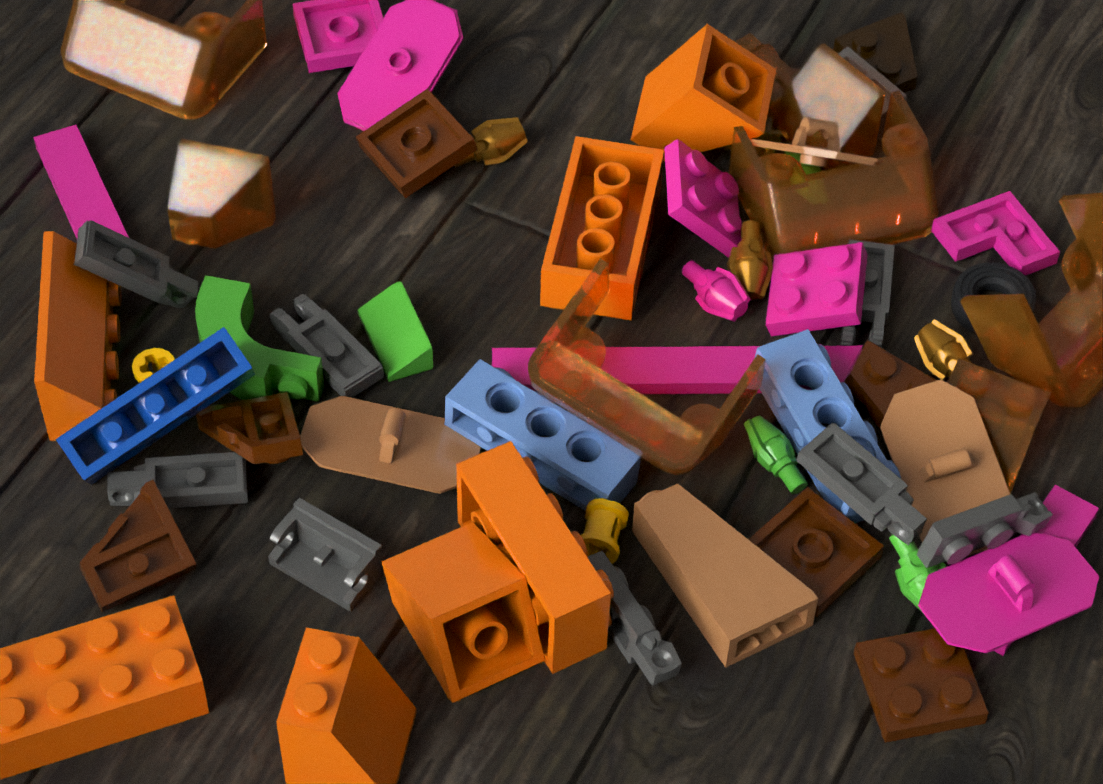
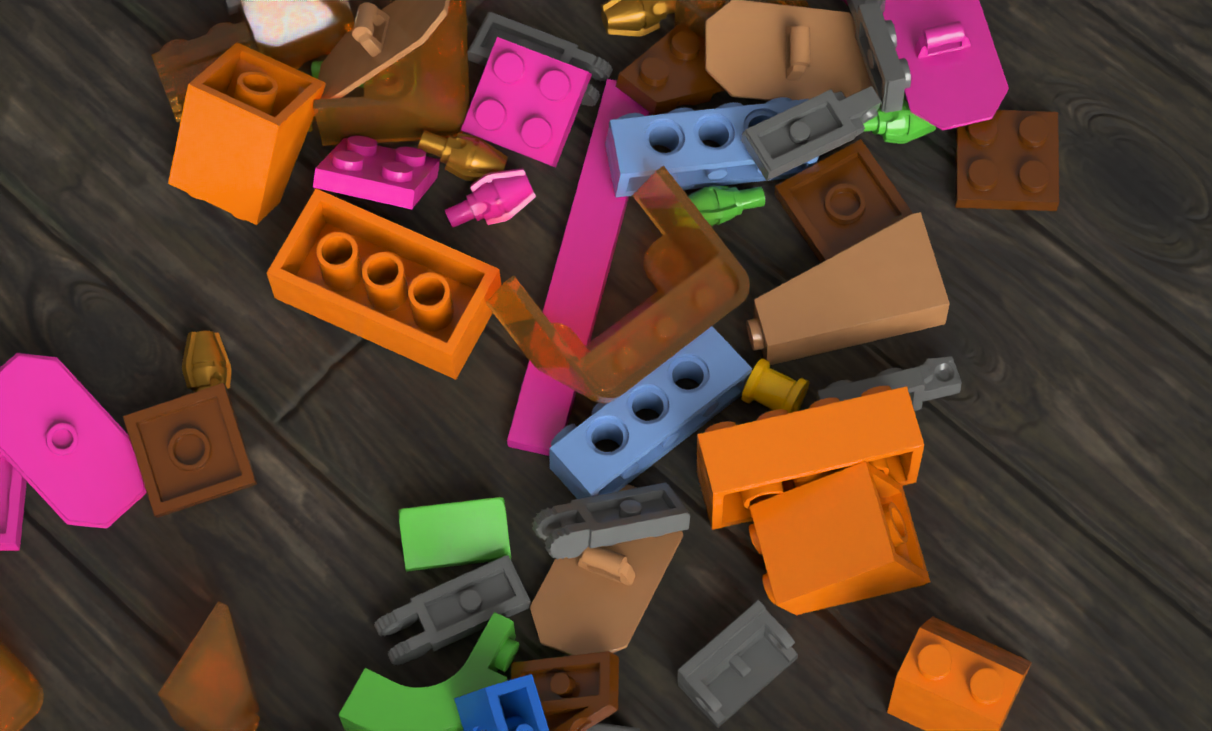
camera: 70 degrees left, 15 degrees up
none -> dark grey hinge [532,482,690,560]

